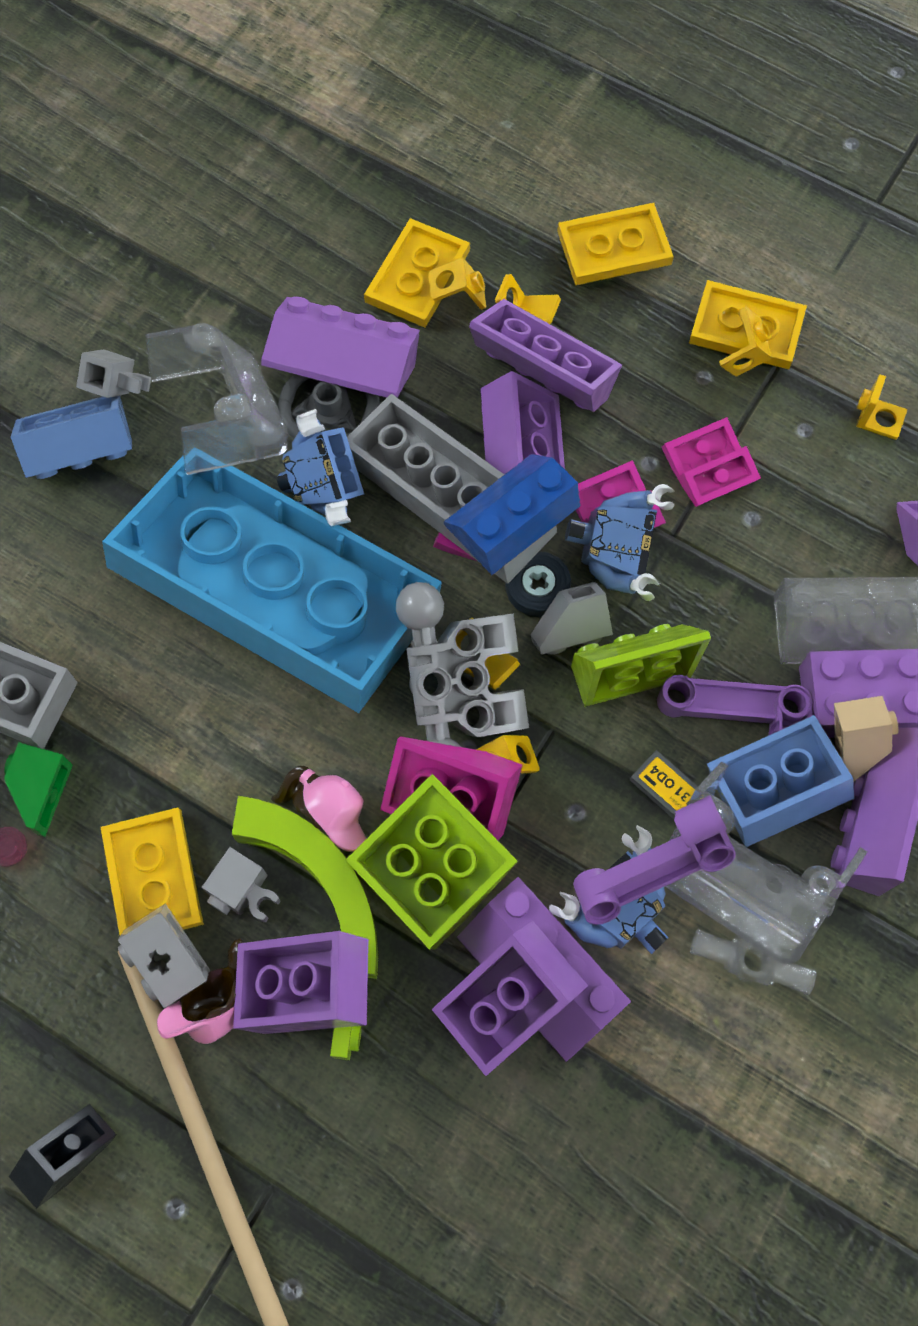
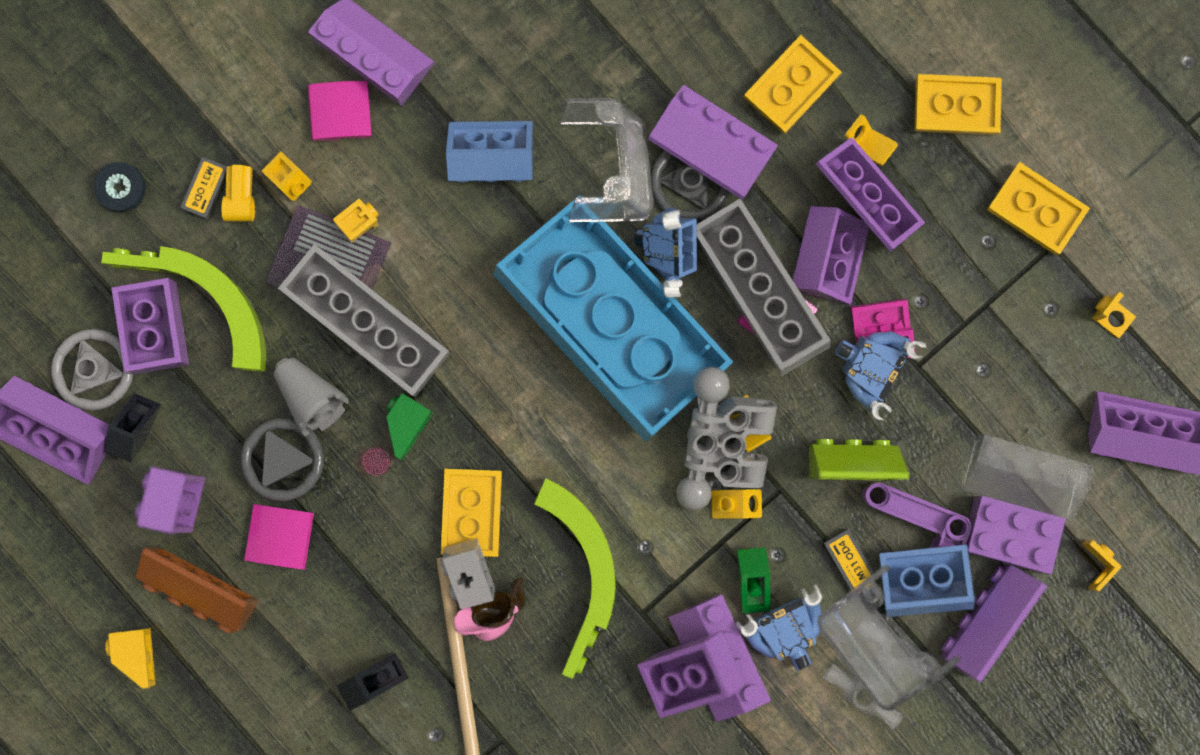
camera: 15 degrees right, 15 degrees up
light grey brick [76,349,151,398] -> none
light grey brick [202,847,280,922] -> none
medium lavender brick [233,931,368,1034] -> none
bright pink hair [271,766,367,852] -> none
lime slope [345,774,518,950] -> none
dark pink slope [380,736,523,841] -> none
yellow bracket [429,258,486,310] -> none
blue slope [444,454,581,575] -> none
black bush [505,551,571,617] -> none
light grey slope [531,582,613,655] -> none
medium lavender piece [573,795,736,925] -> none
dark pink slope [661,417,761,507] -> none
yellow bracket [719,306,773,377] -> none
tan slope [834,696,899,782] -> none
none -> green slope [737,547,770,614]

